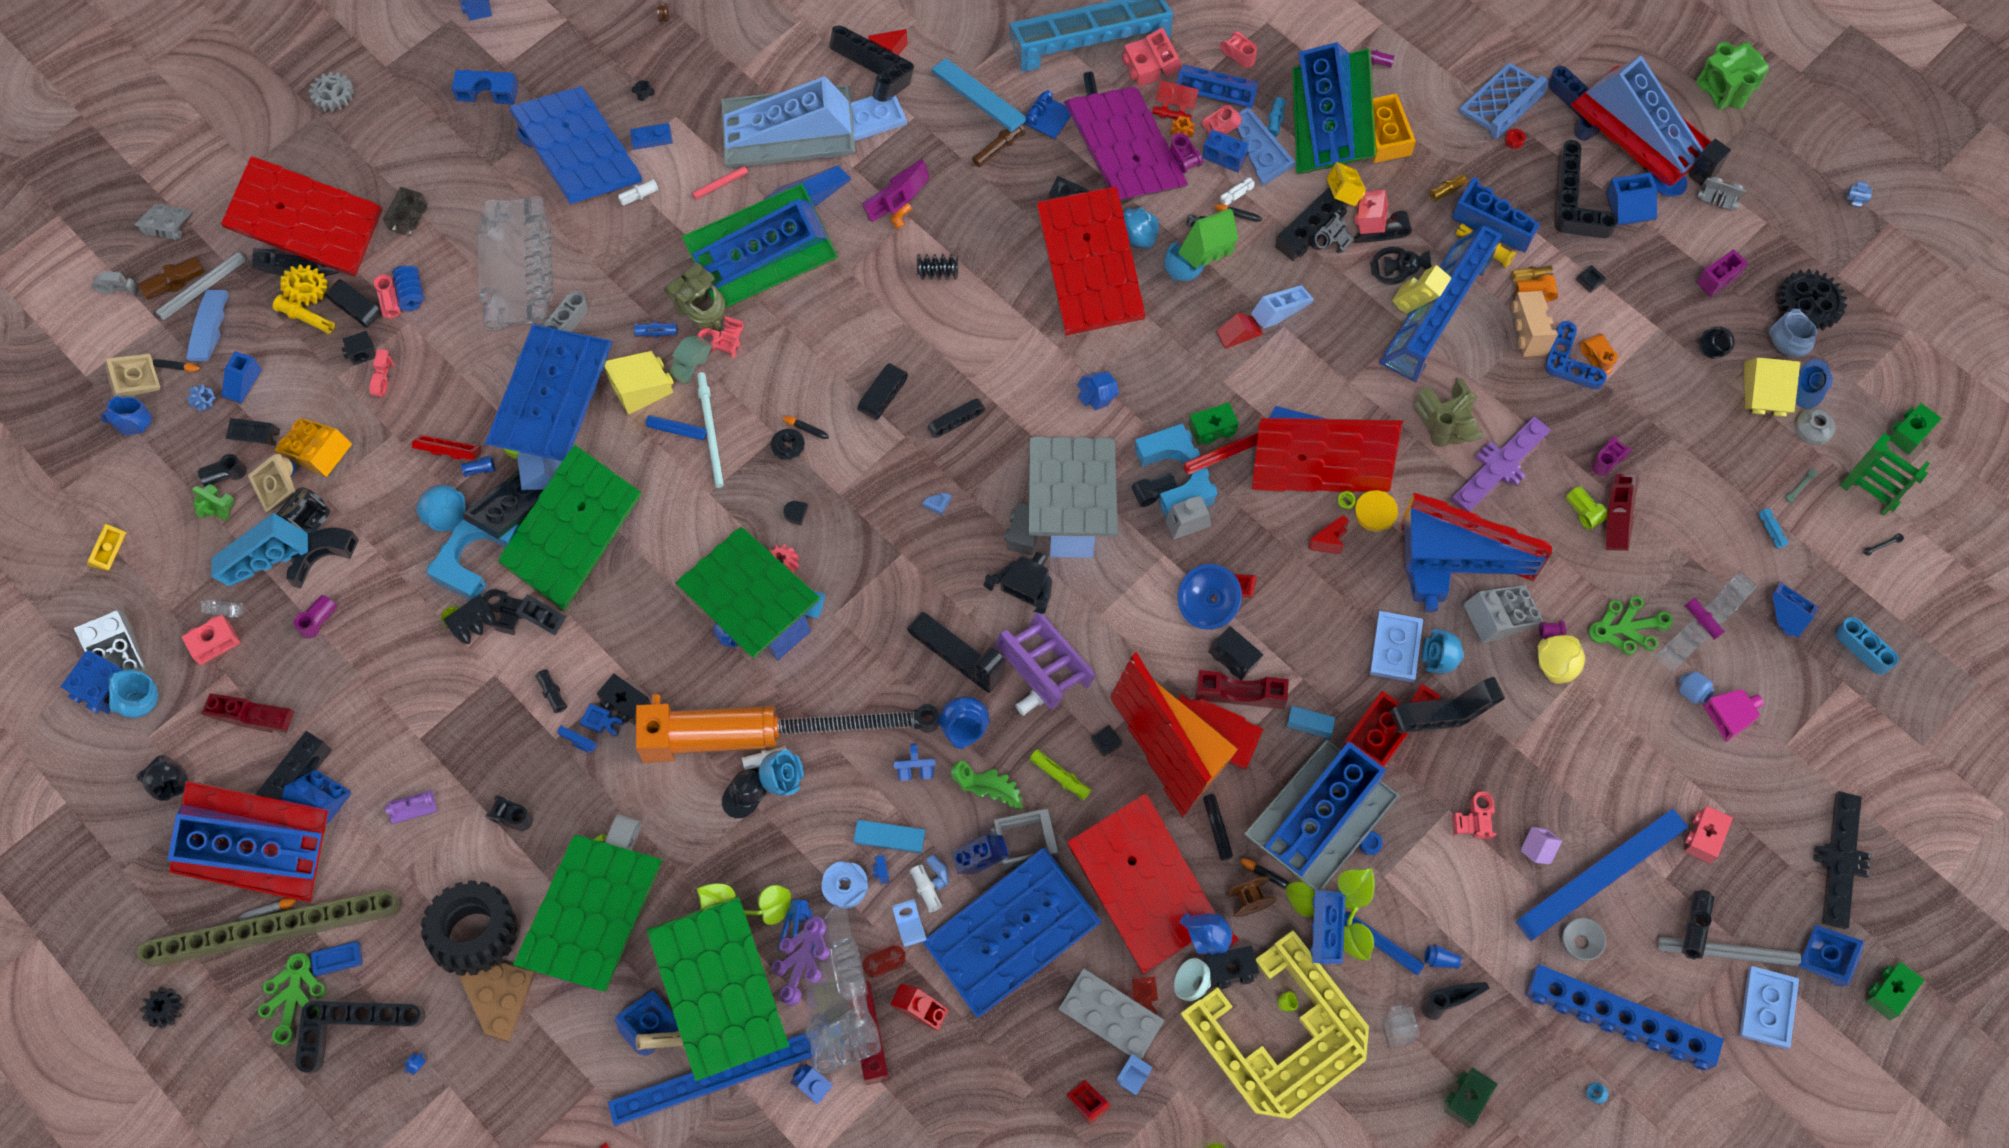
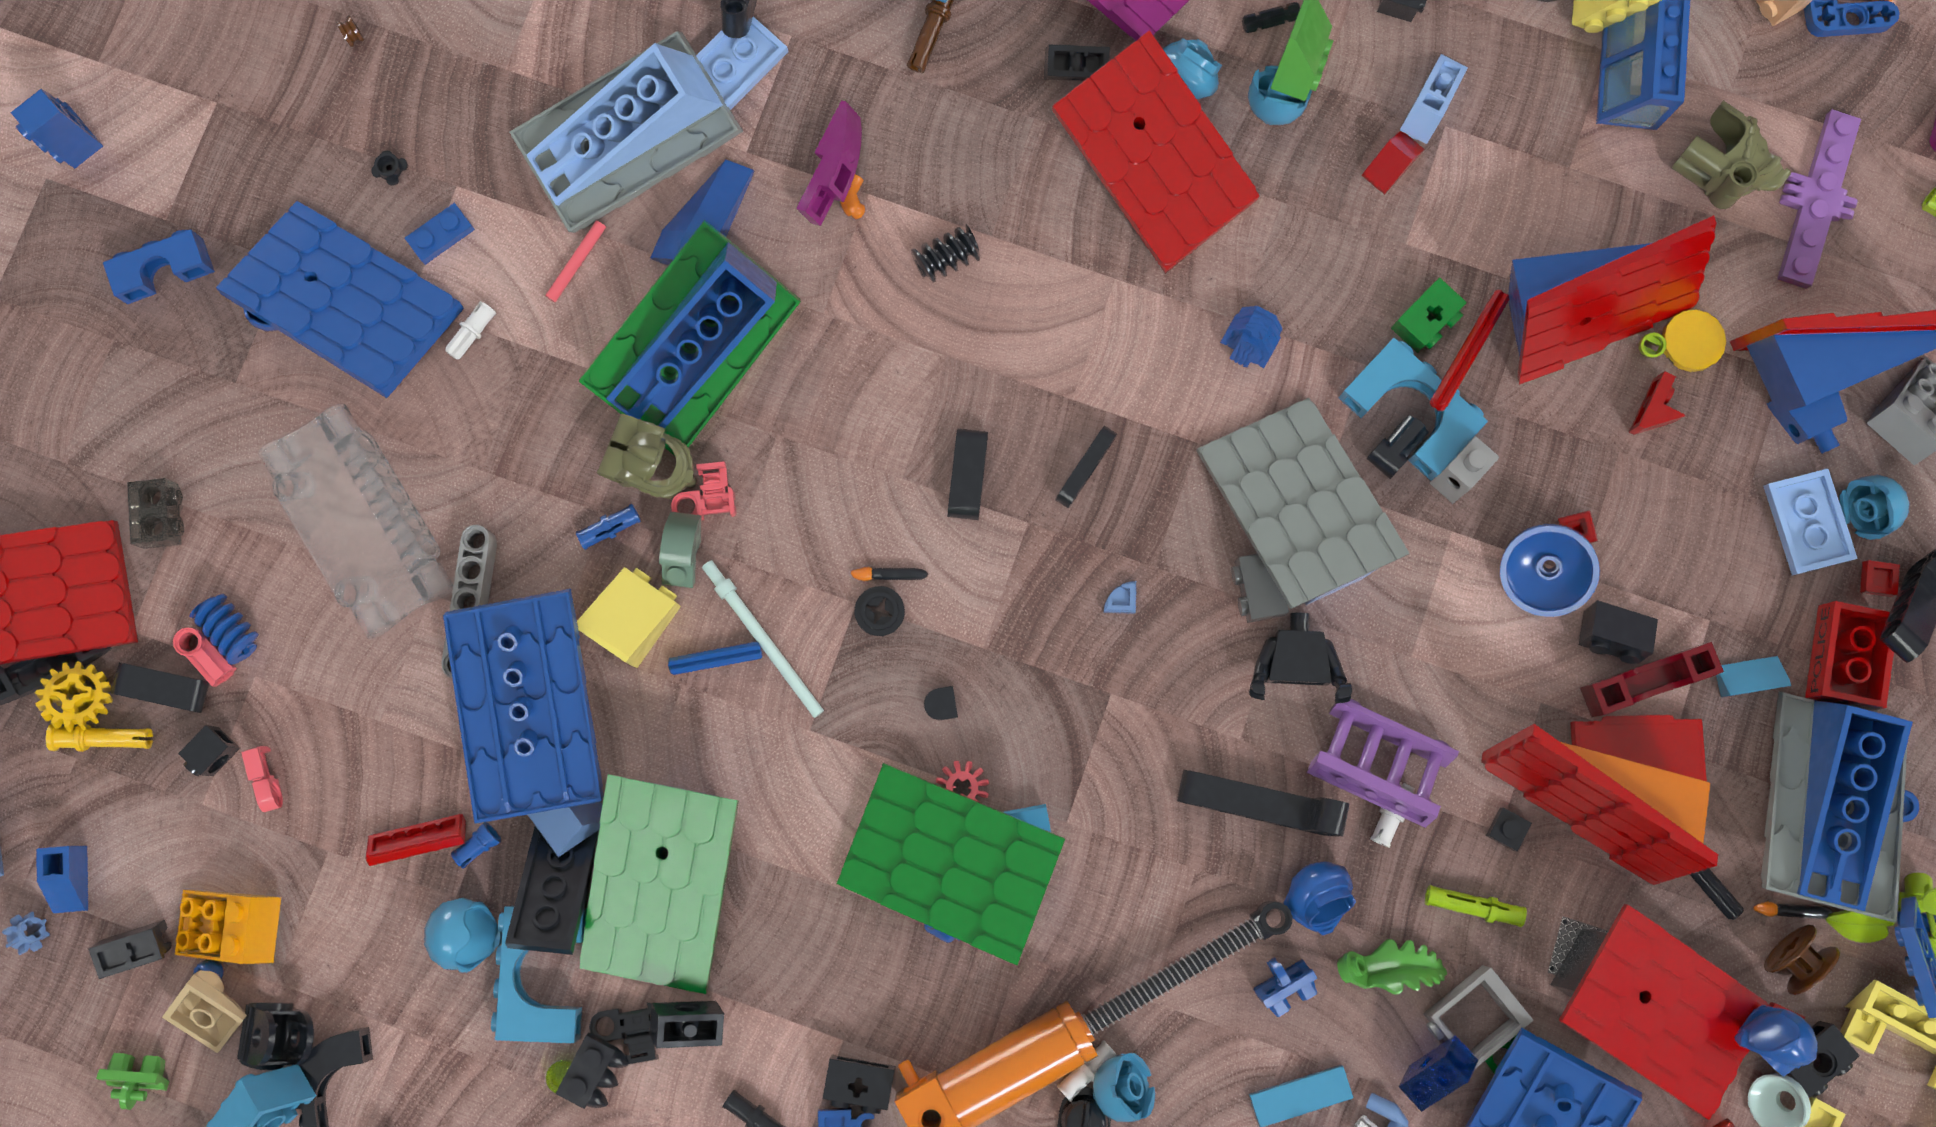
camera: 25 degrees left, 15 degrees up
black piece [198,454,247,487] -> none
lime hinge [1277,992,1298,1012] -> none

